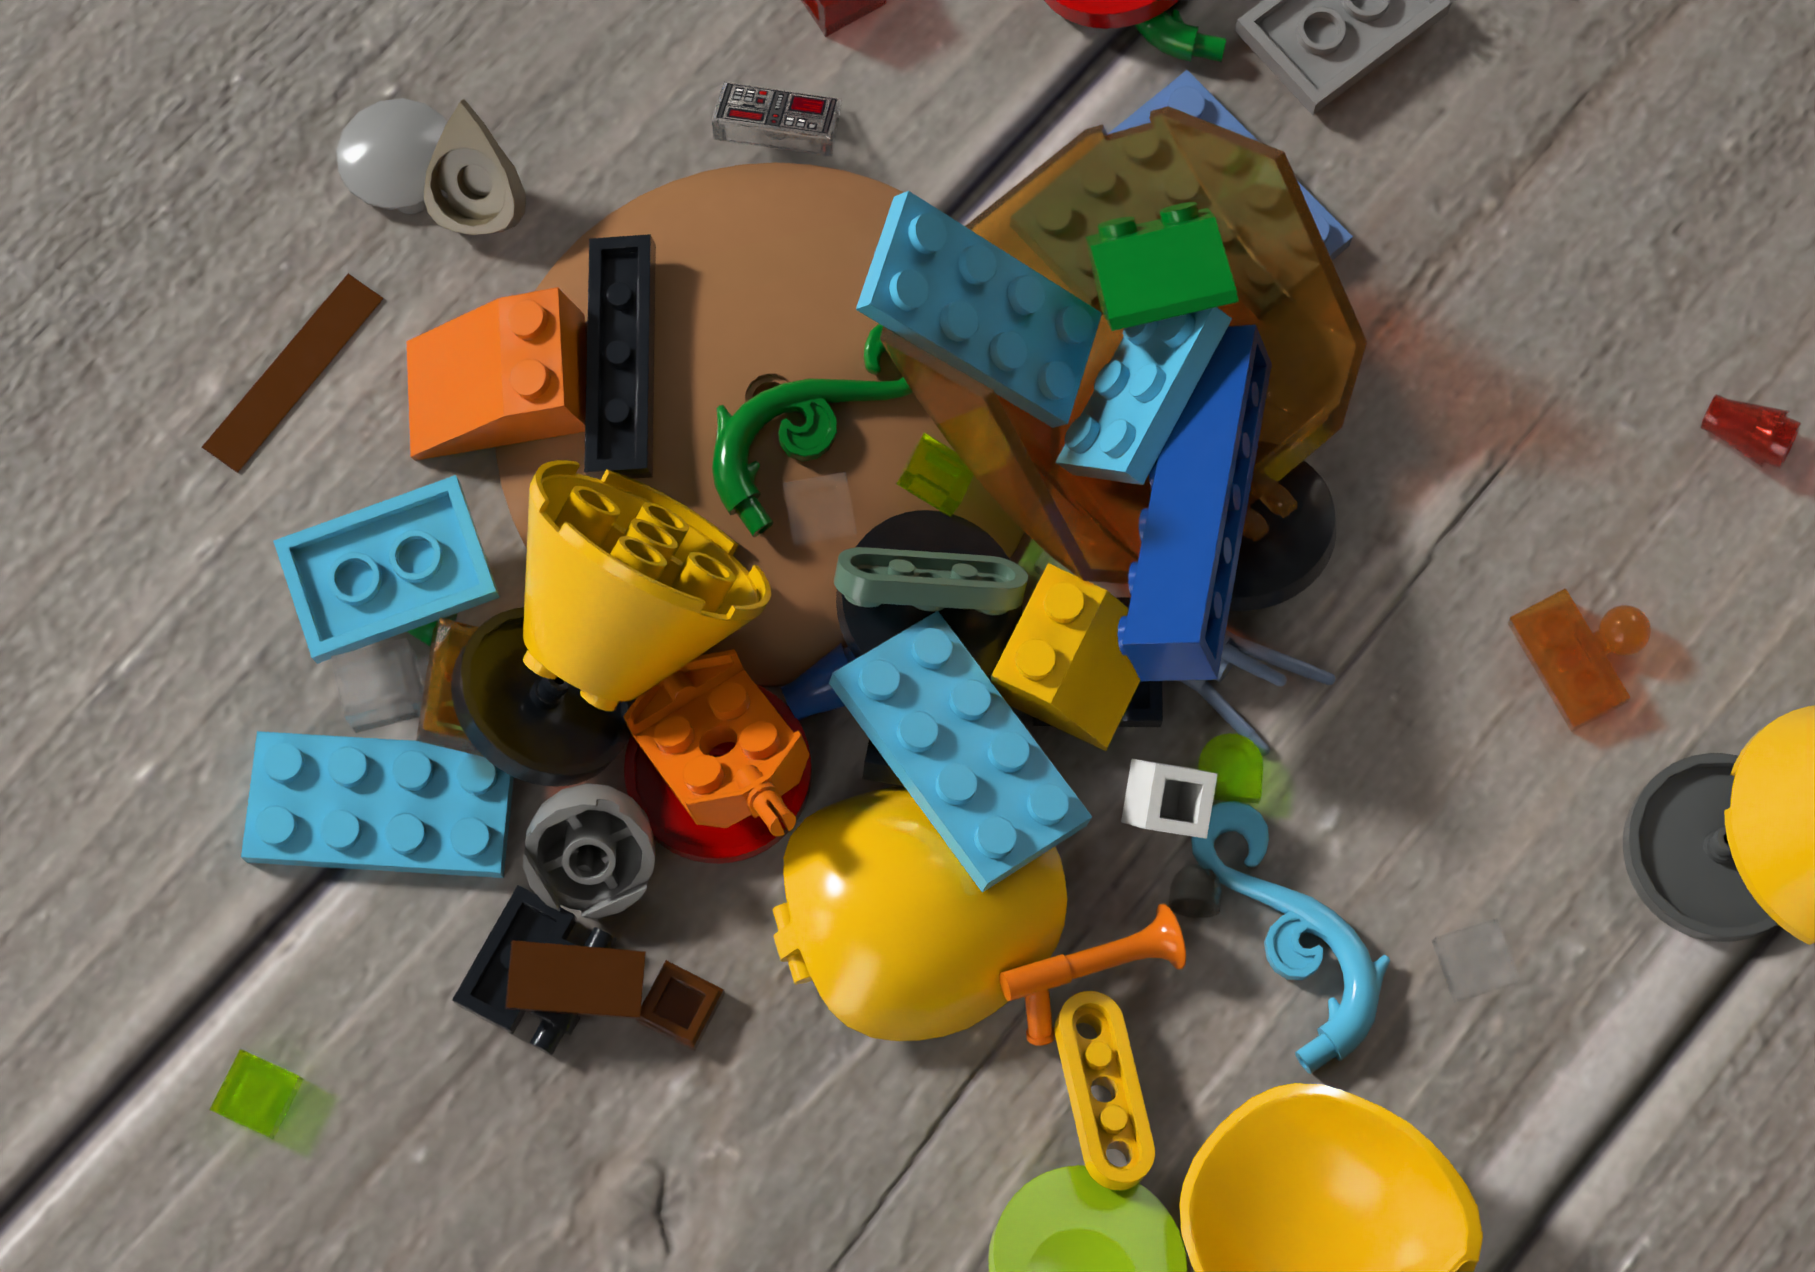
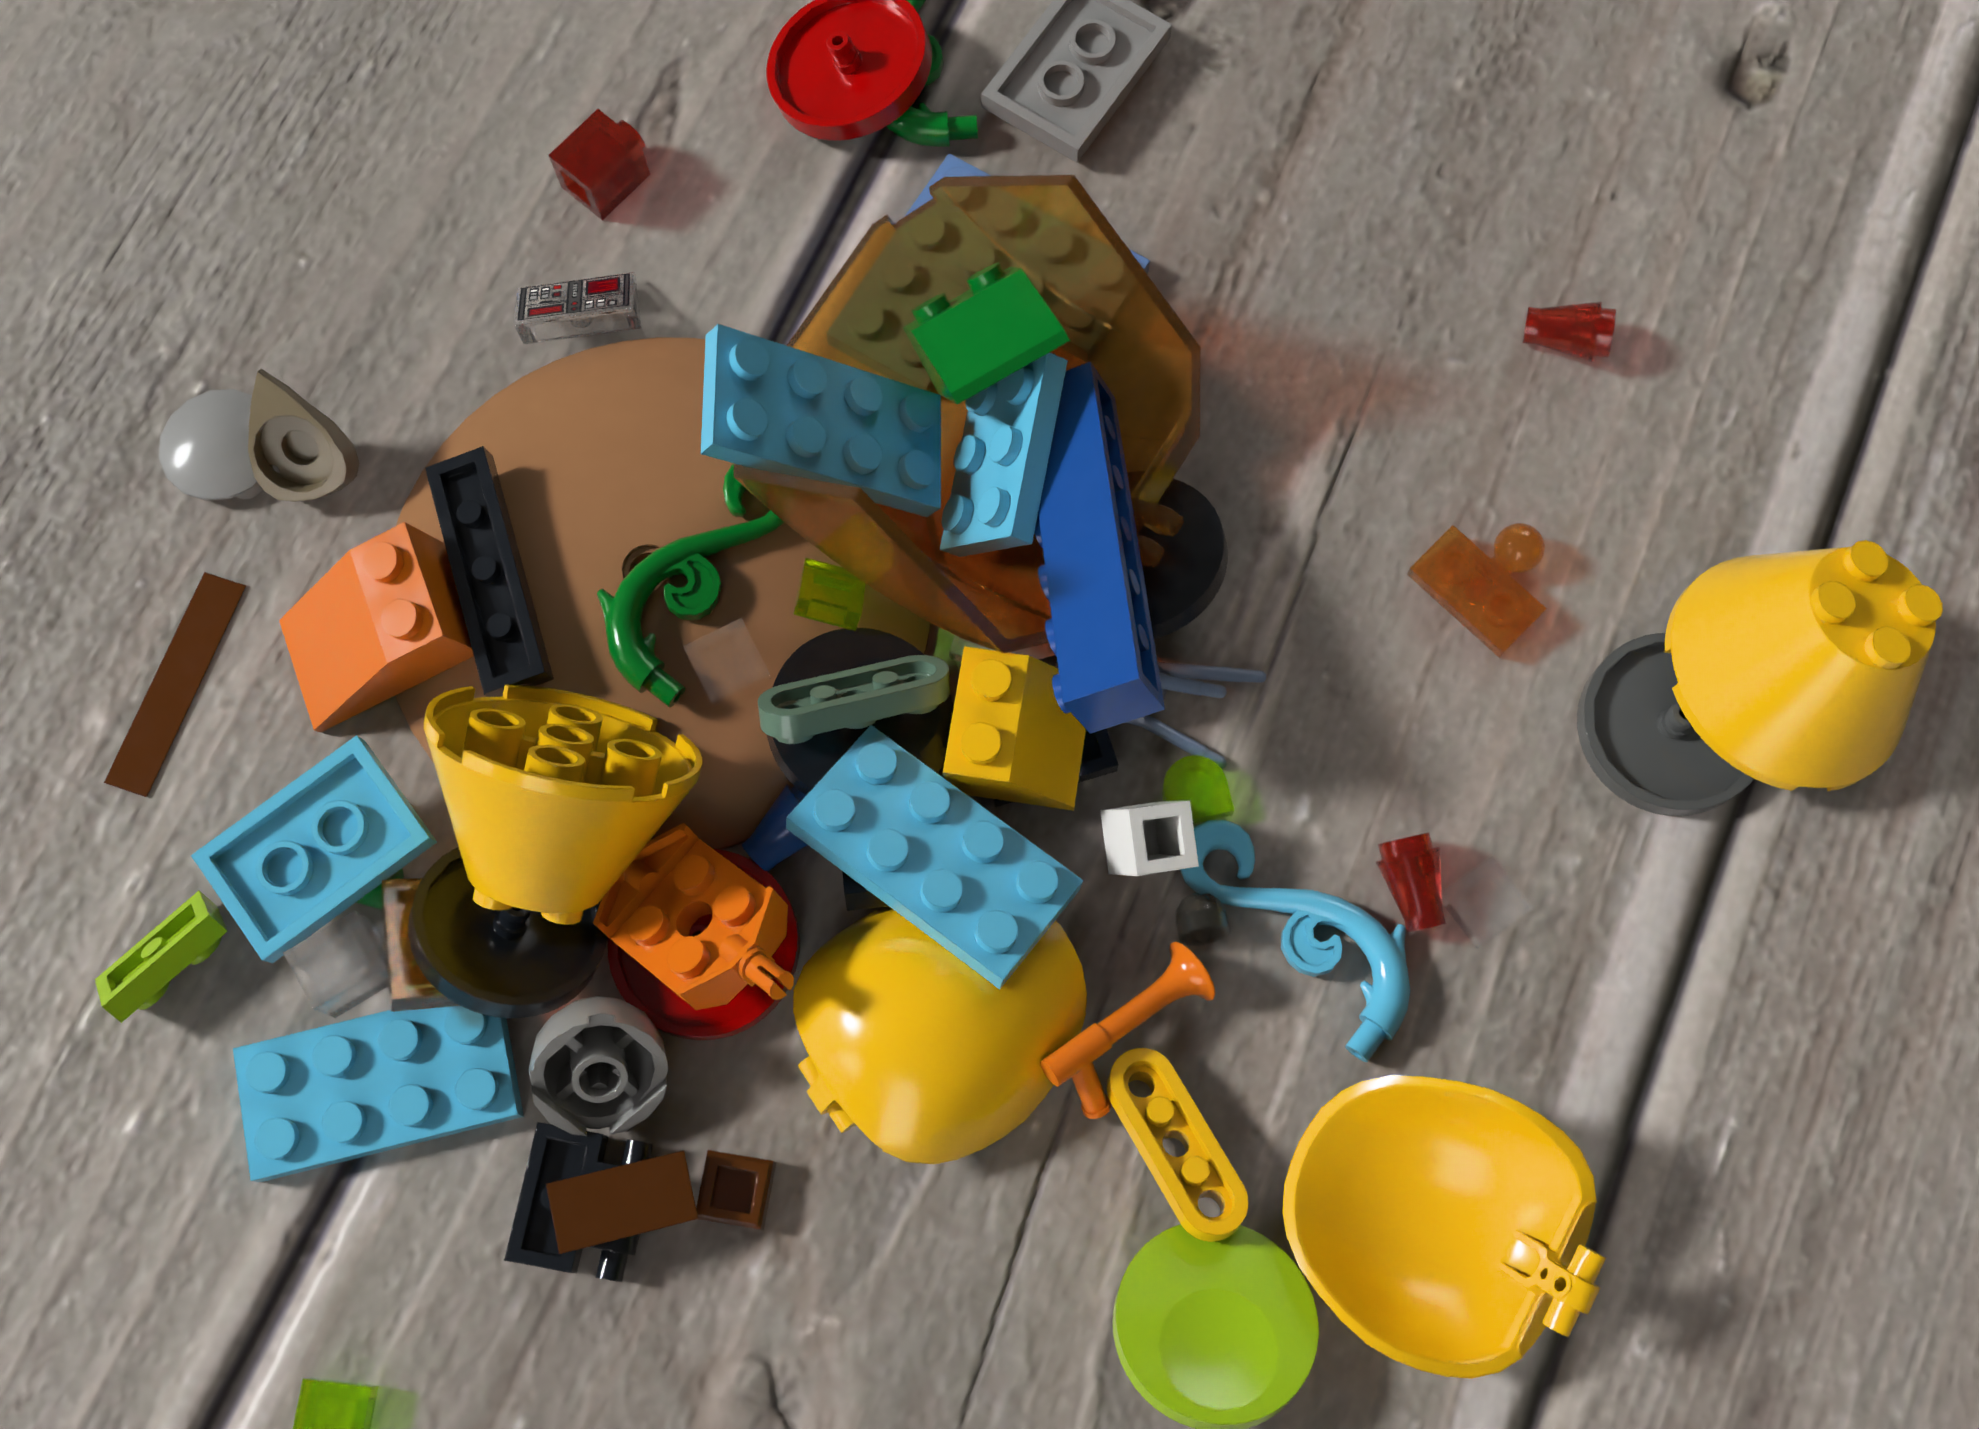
camera: 15 degrees left, 0 degrees up
none -> lime plate [95,890,228,1023]
none -> clear red cone [1376,832,1446,932]

